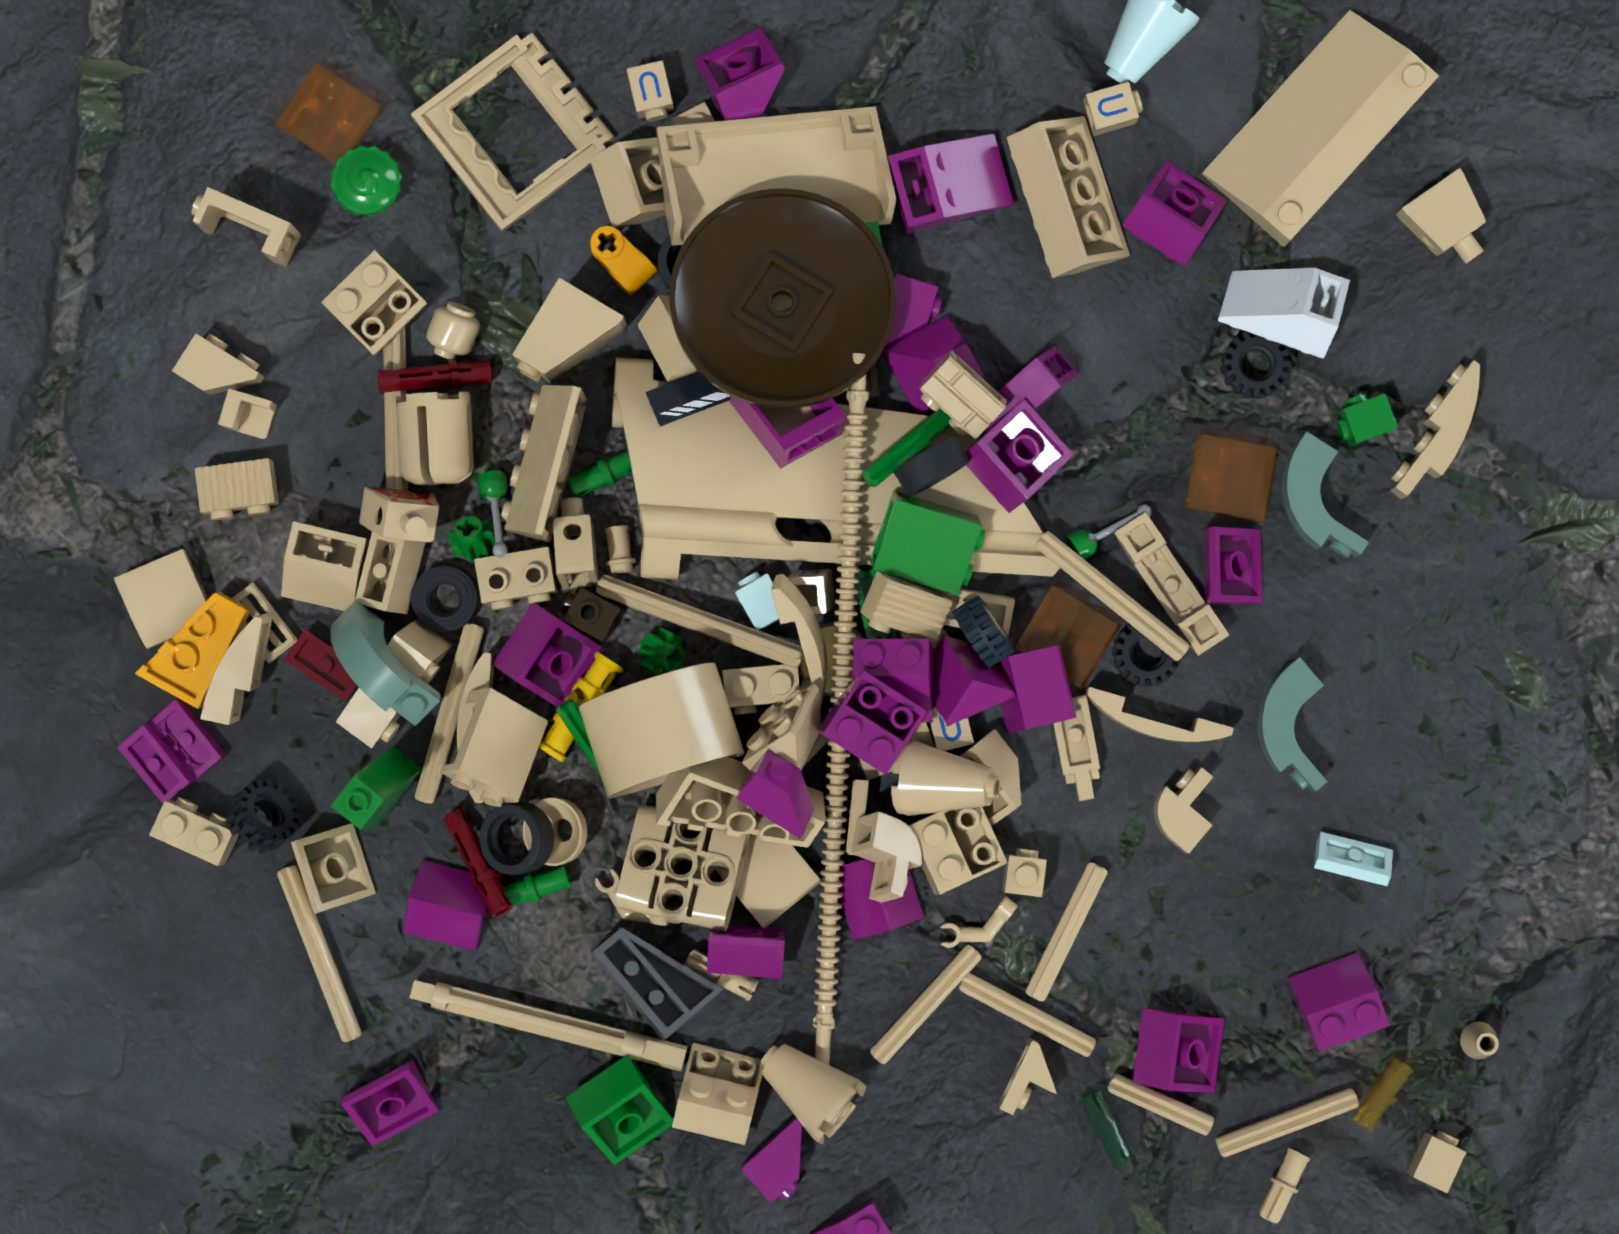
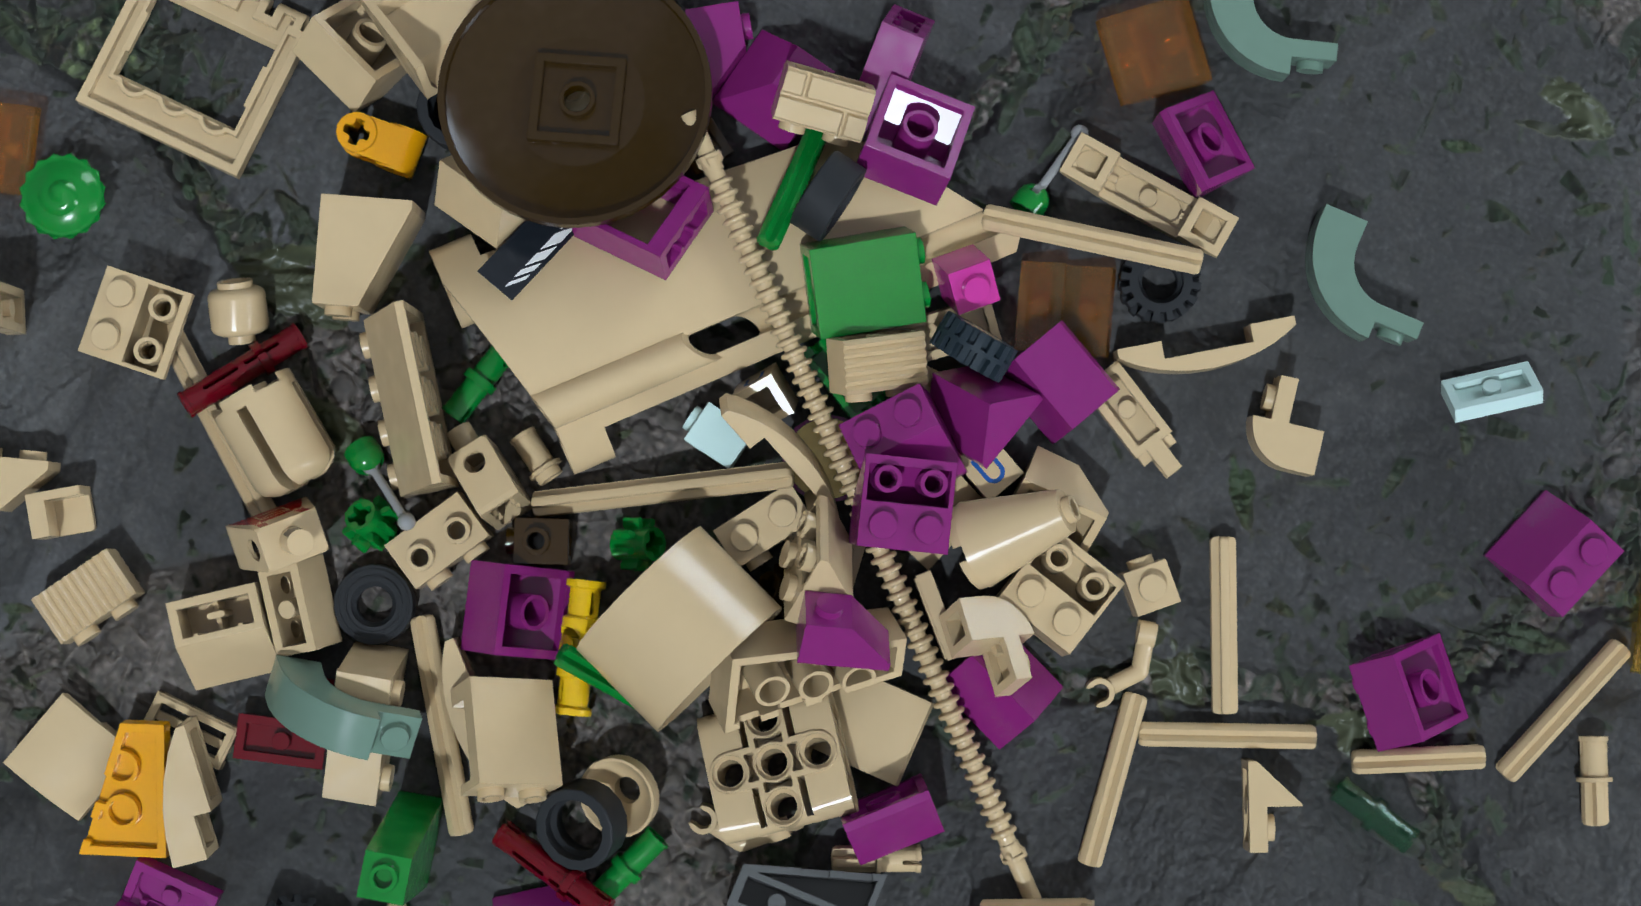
camera: 25 degrees left, 0 degrees up
none -> dark pink brick [932,244,1000,315]

